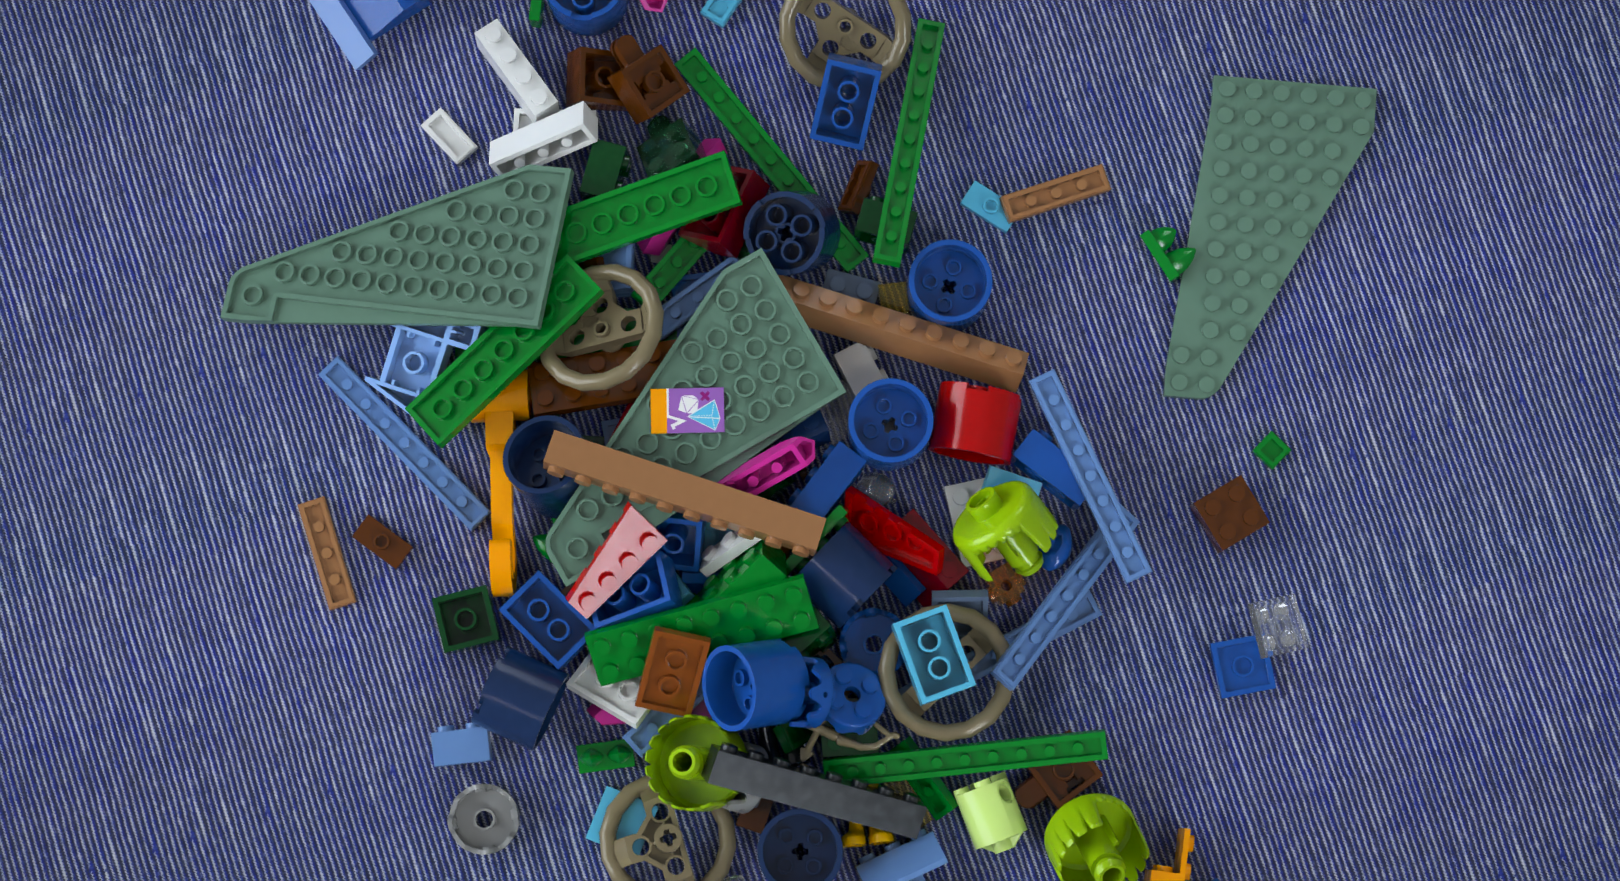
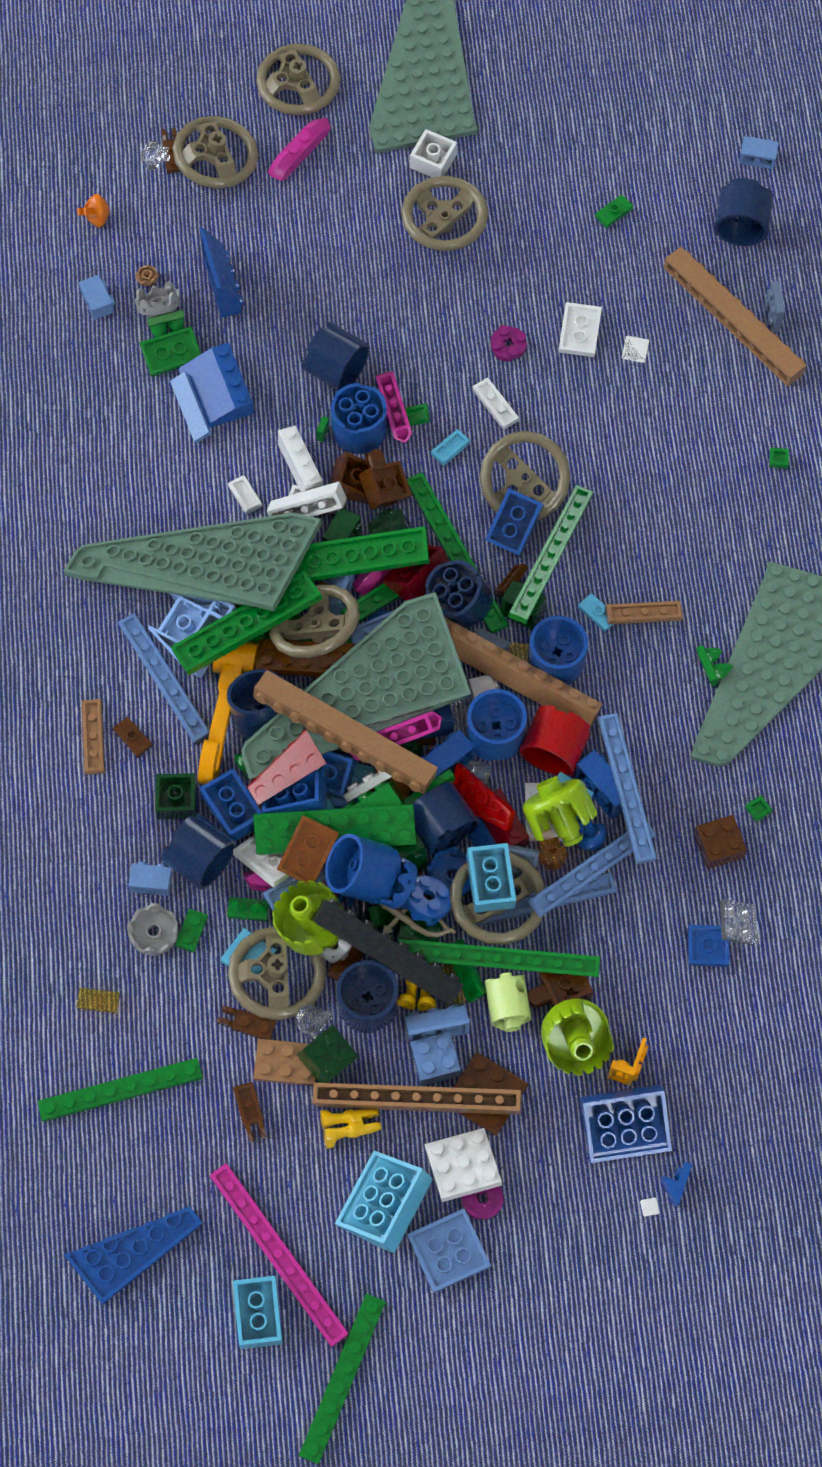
camera: 15 degrees right, 15 degrees down
sticker [650,387,725,434] -> none
none -> green plate [175,909,208,953]

